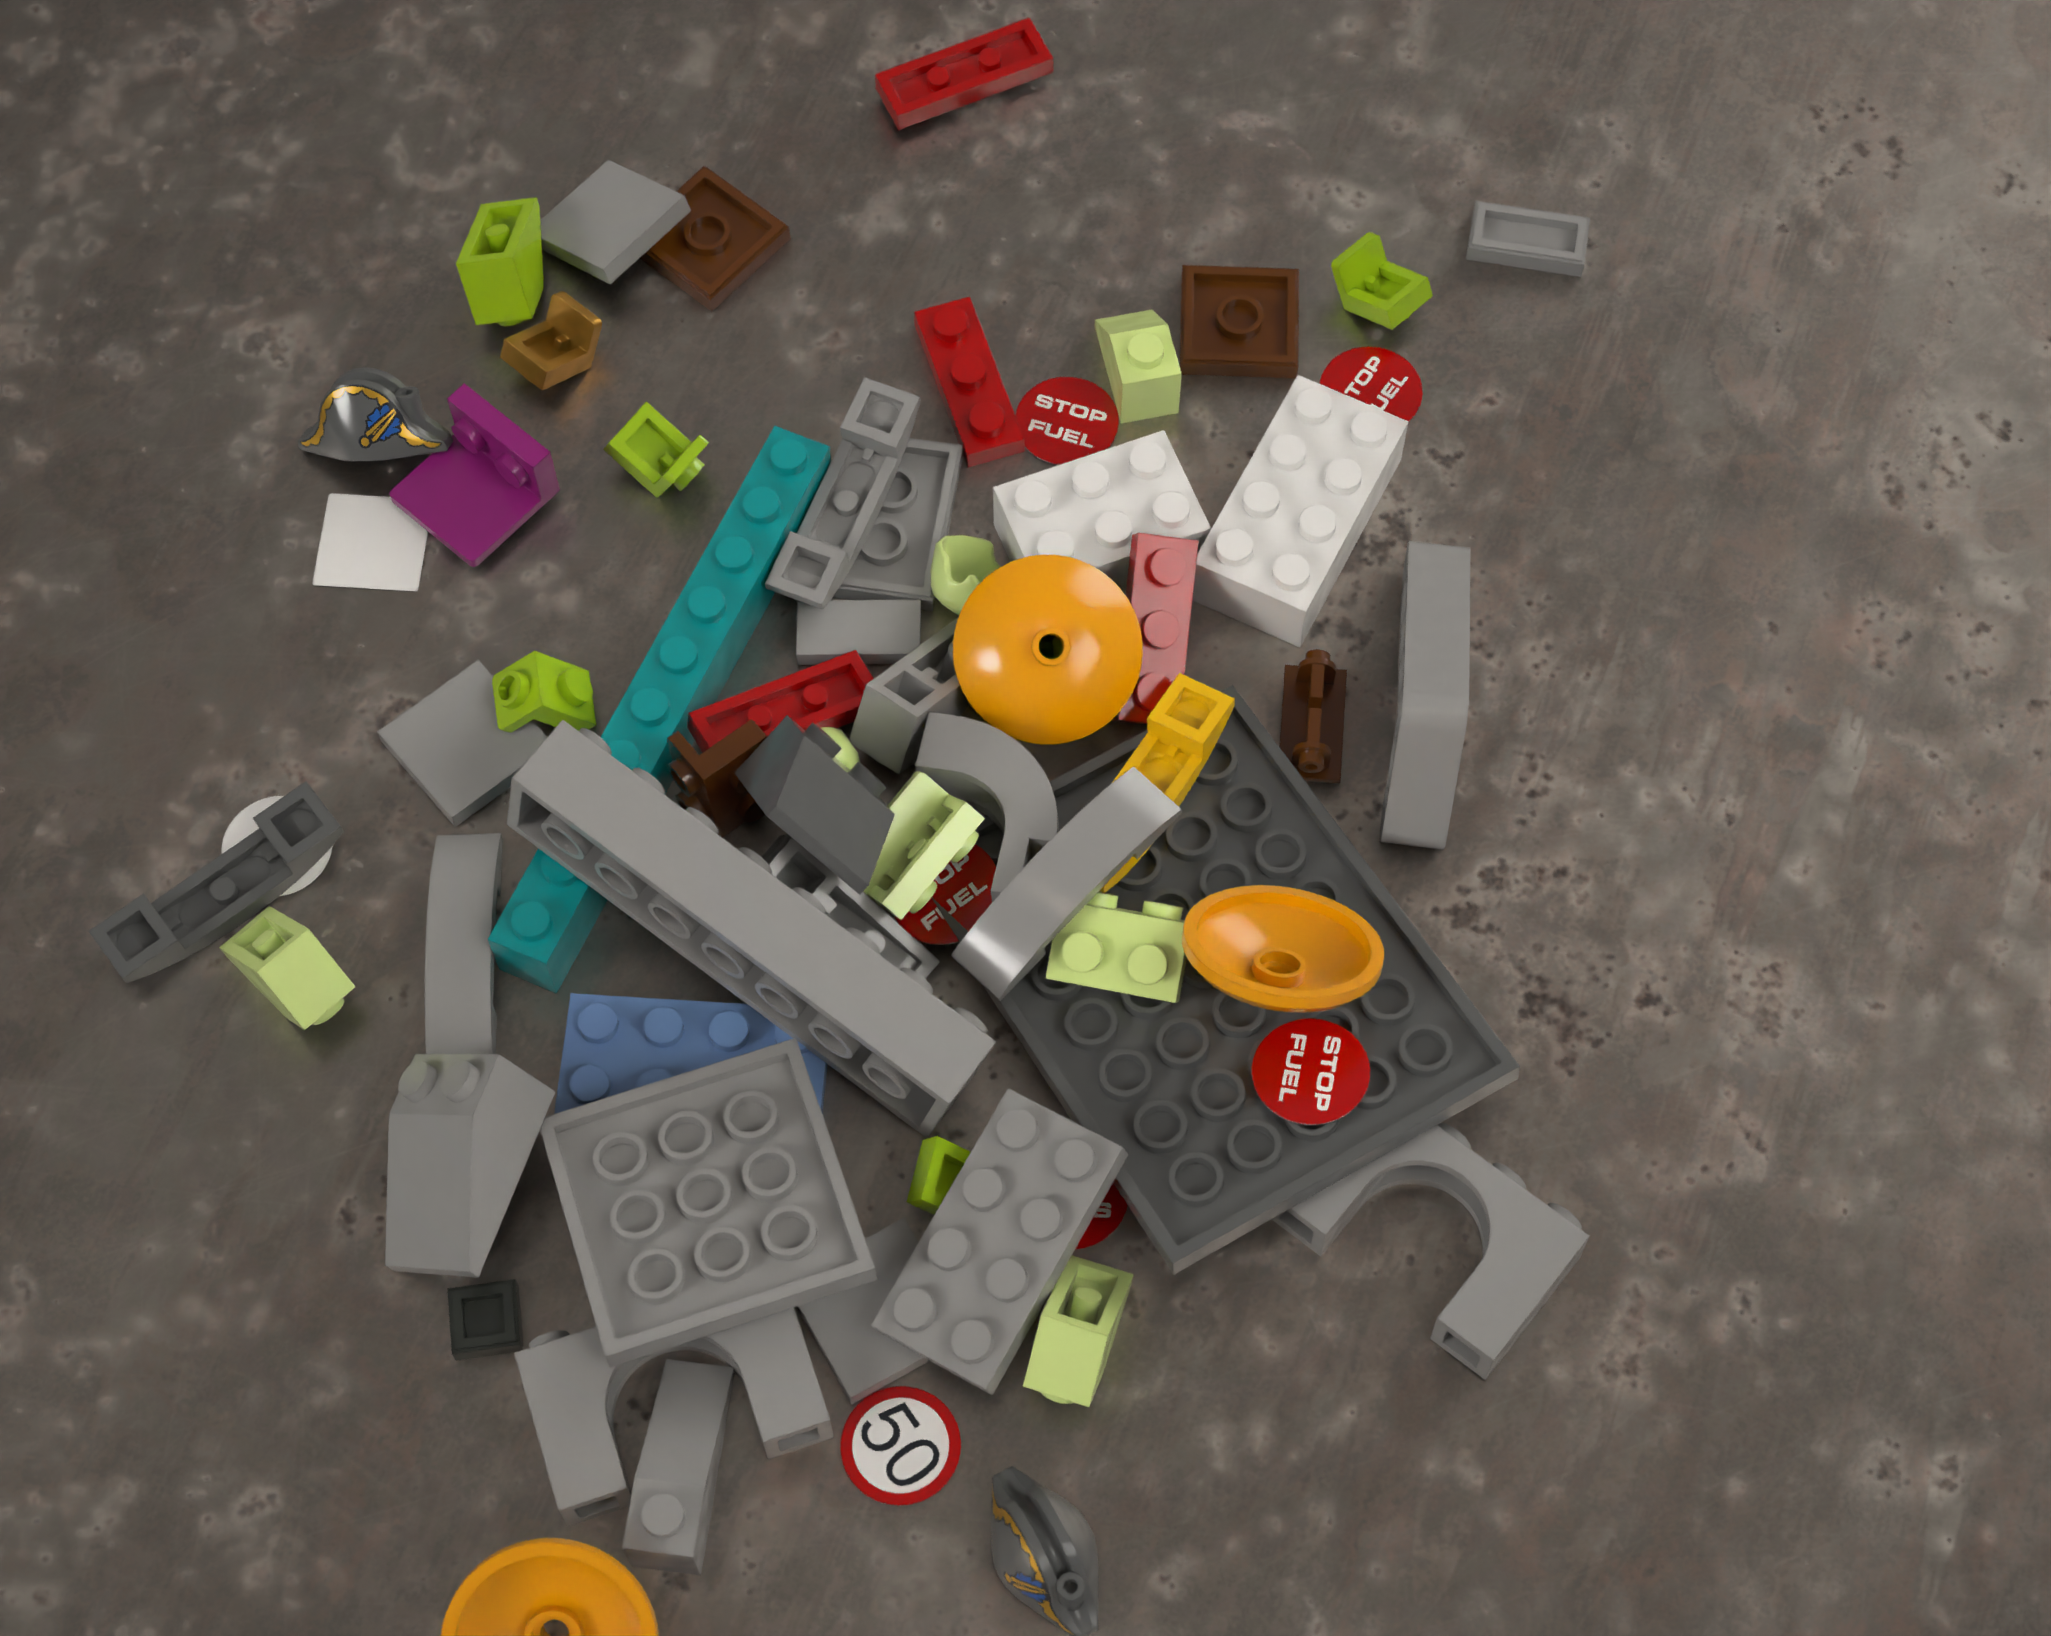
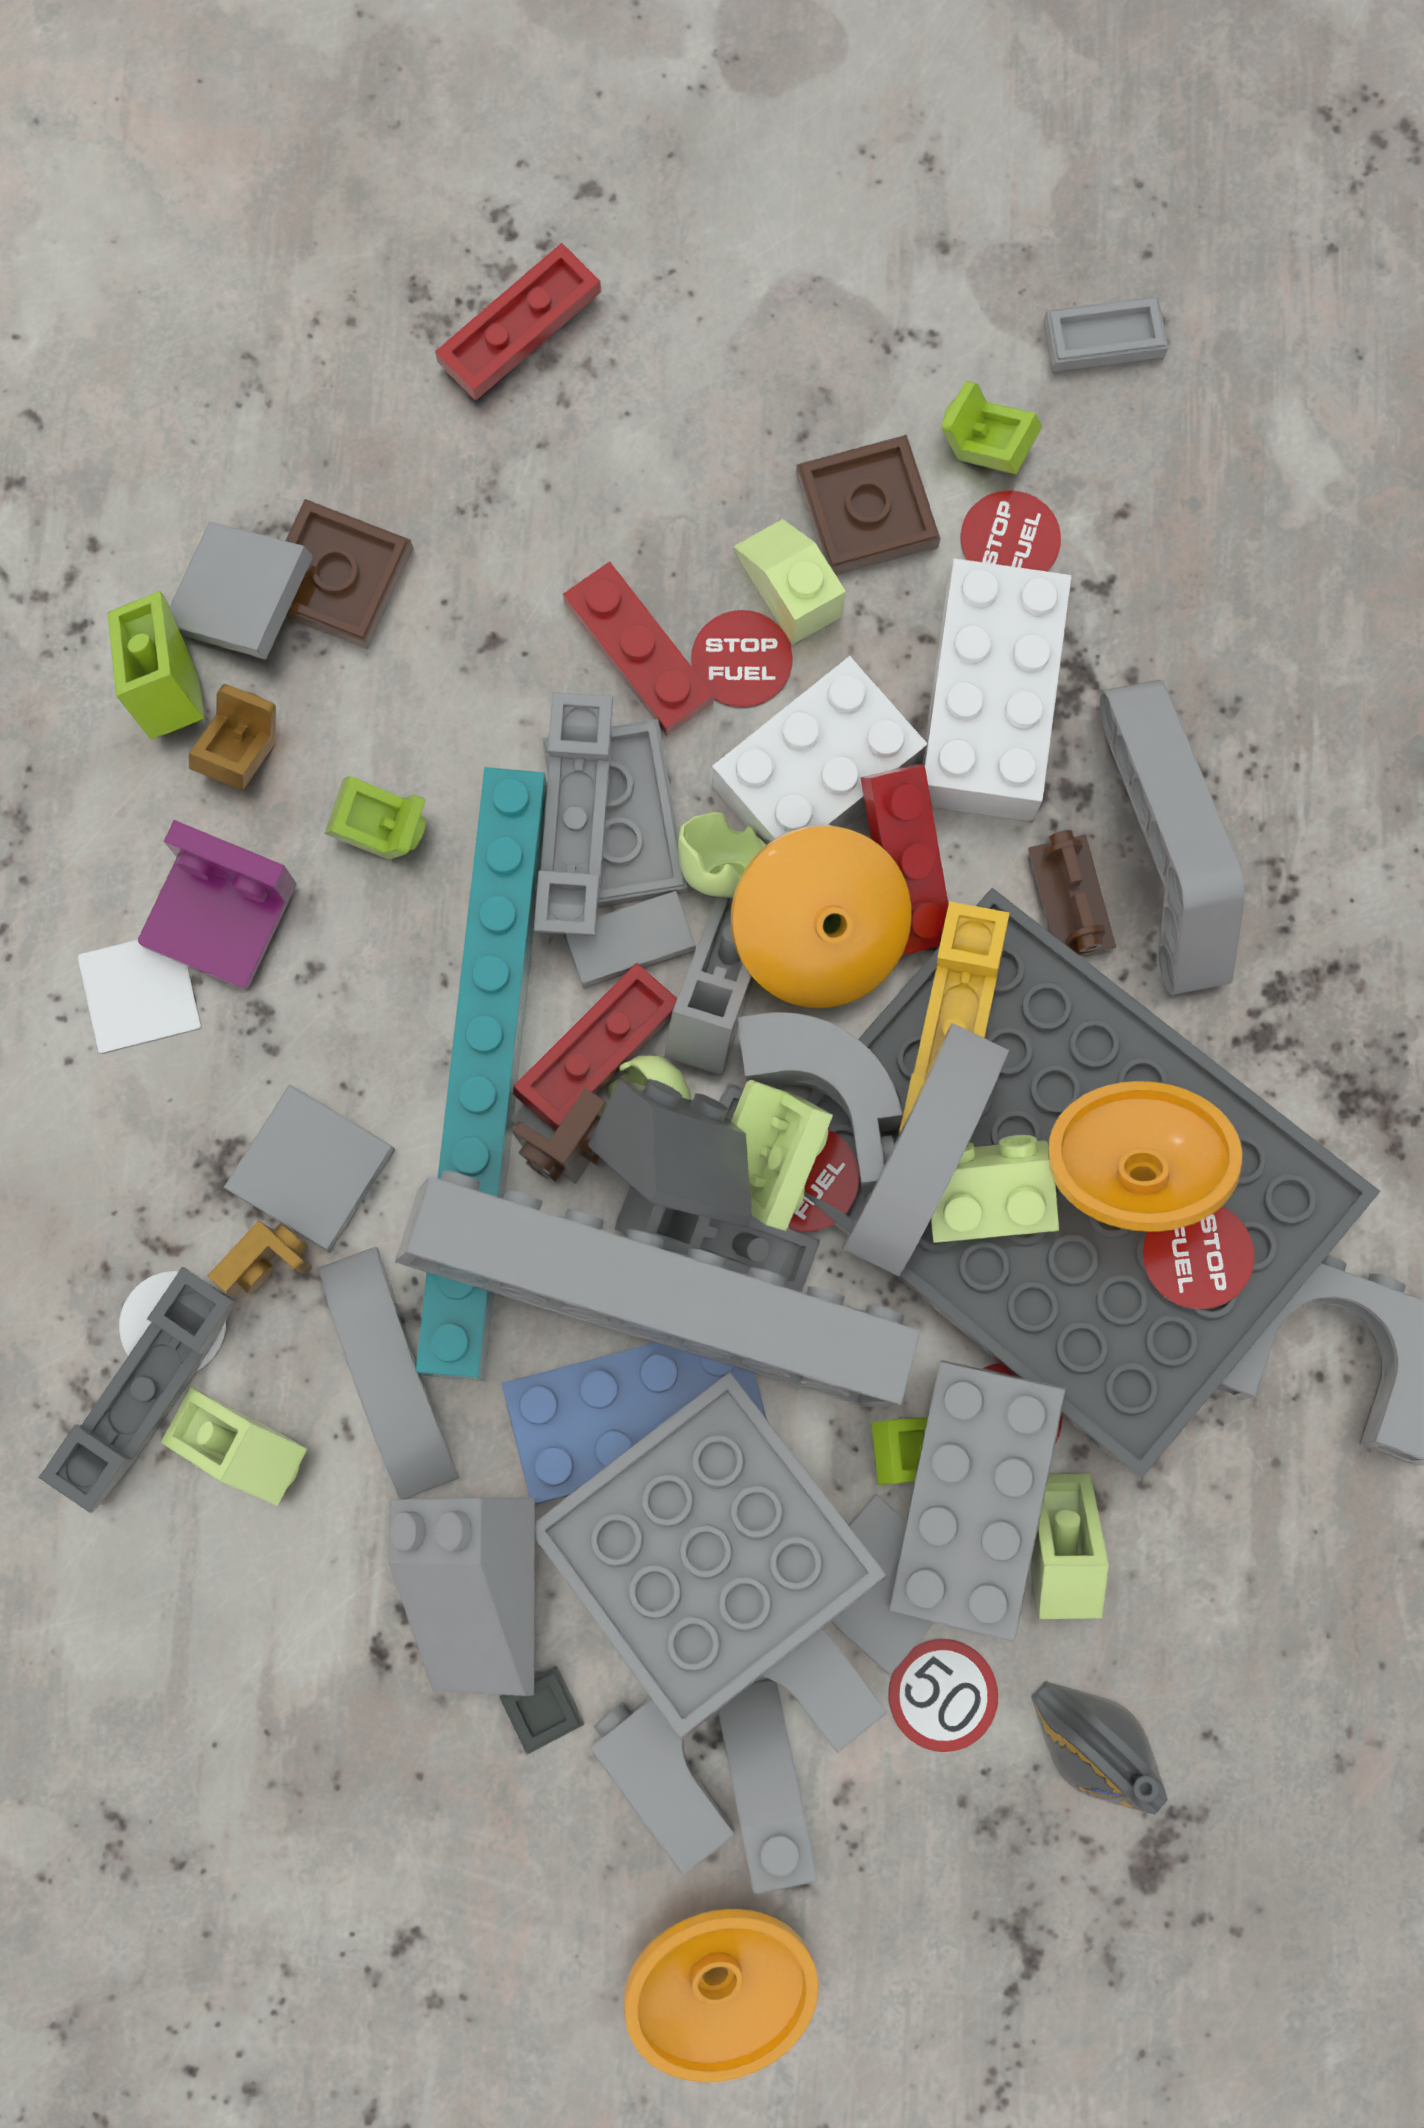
camera: 20 degrees left, 15 degrees up
dark grey hat [298,367,454,461] -> none
lime bracket [492,650,597,733] -> none
none -> pearl gold bracket [207,1220,313,1298]

